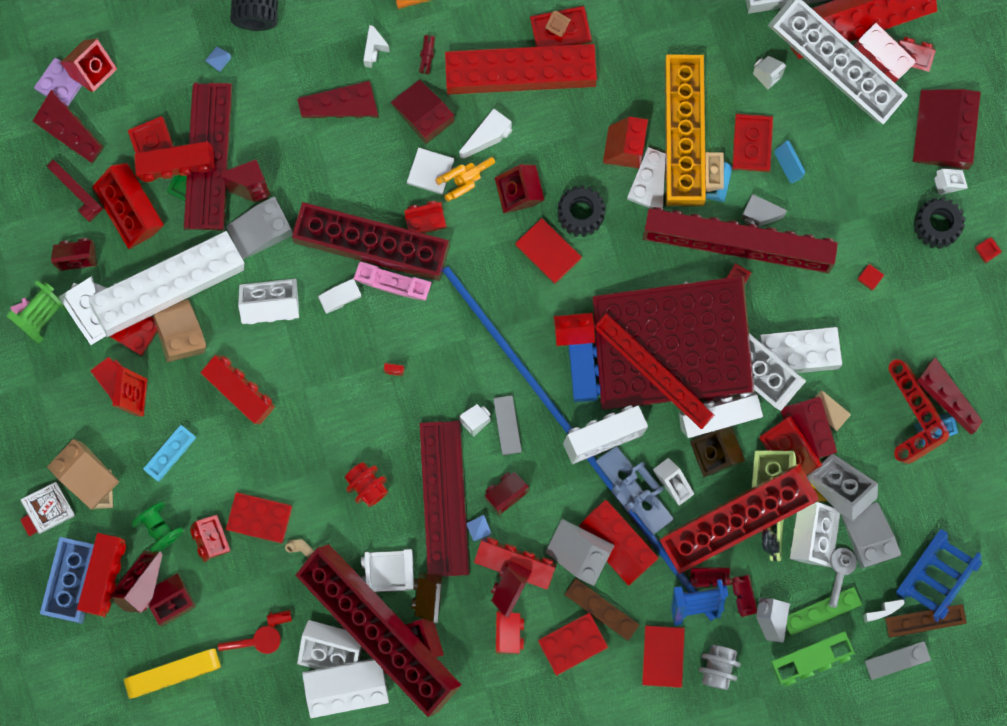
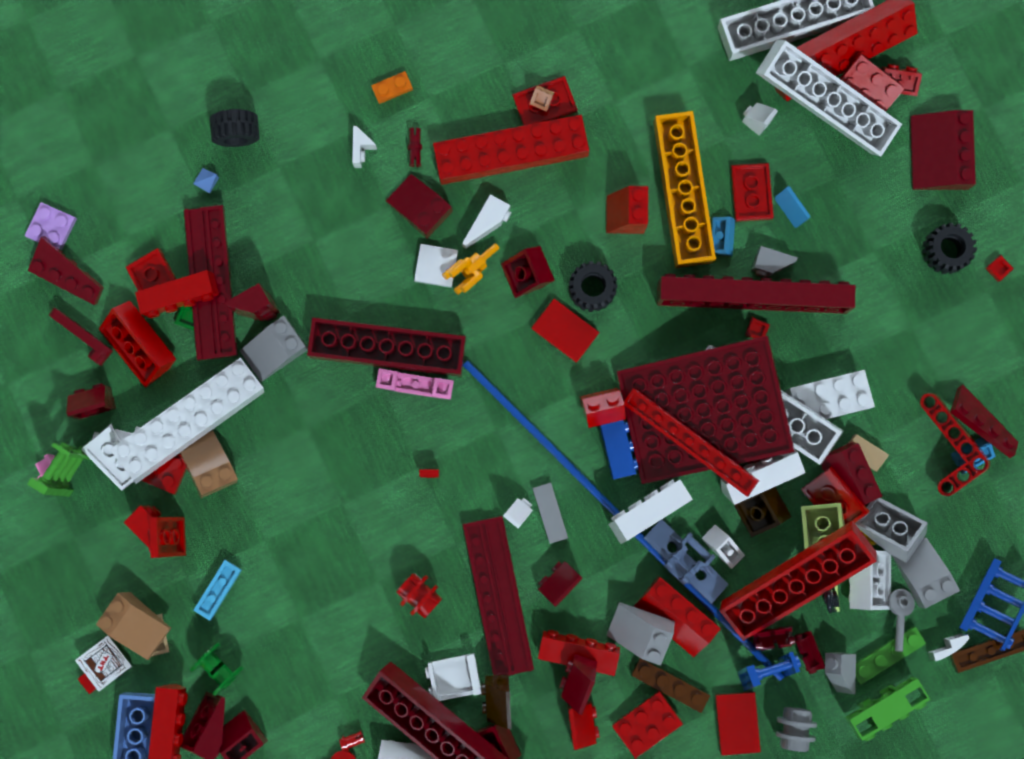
camera: 10 degrees left, 5 degrees up
red slope [60,39,117,92] -> none
bracket [190,515,231,562] -> none
red brick [200,355,275,424] -> none
red plate [226,492,293,544] -> none
white slope [238,279,299,324] -> none
tan arm [285,539,314,558] -> none
dark red wing [297,81,379,118] -> none
white slope [318,279,361,314] -> none
red bracket [404,201,446,233] -> none
medium blue slope [466,515,491,541] -> none
white wing [627,147,666,209] -> none
tan slope [705,152,724,192] -> none
red tile [857,264,884,291] -> none
light grey slope [864,642,931,680] -> none
white slope [934,169,968,195] -> none

